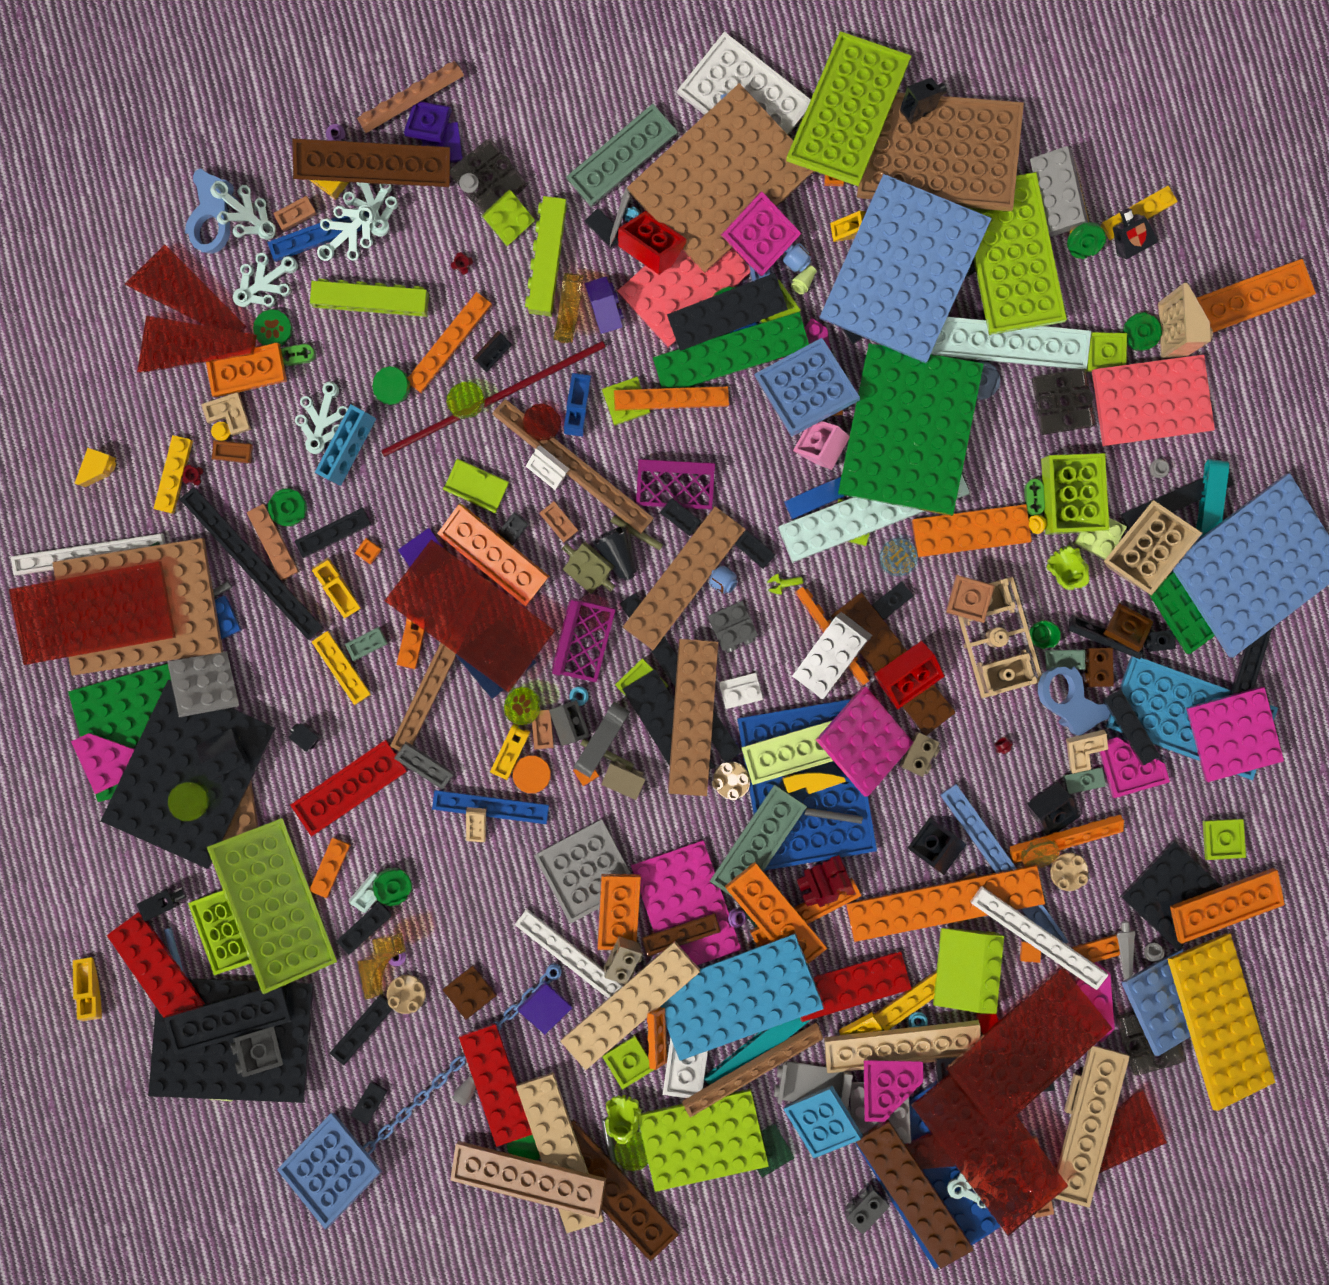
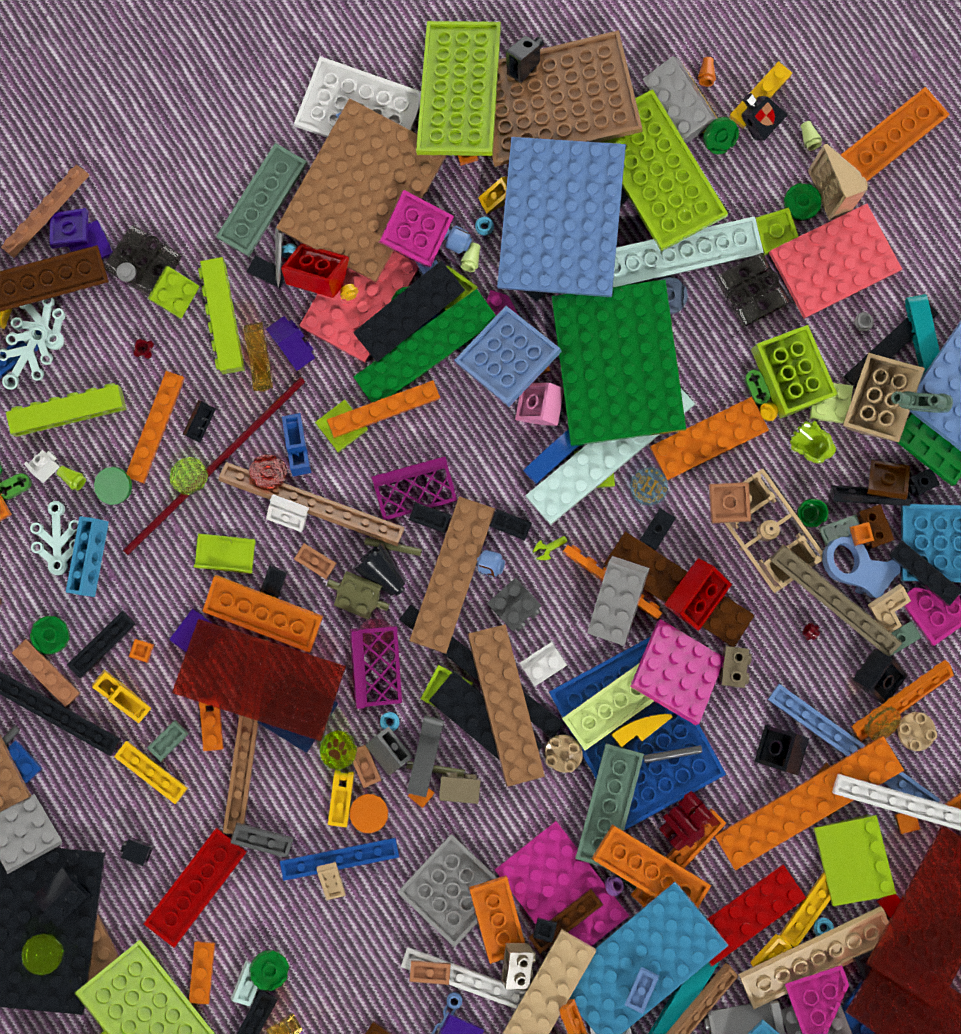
camera: 20 degrees left, 5 degrees down
none -> white brick [24,450,59,483]
none -> lime cone [56,466,86,491]
none -> yellow plate [340,284,359,301]
none -> nougat plate [409,960,451,985]
none -> medium azure plate [475,217,494,236]
none -> black tile [533,917,557,943]
none -> medium blue plate [625,967,660,1014]
none -> orange cone [697,57,716,87]
none -> dark tan plate [770,544,902,656]
none -> yellowish green cone [800,121,822,151]
none -> orange tile [849,522,874,546]
none -> sand green connector [891,391,953,413]

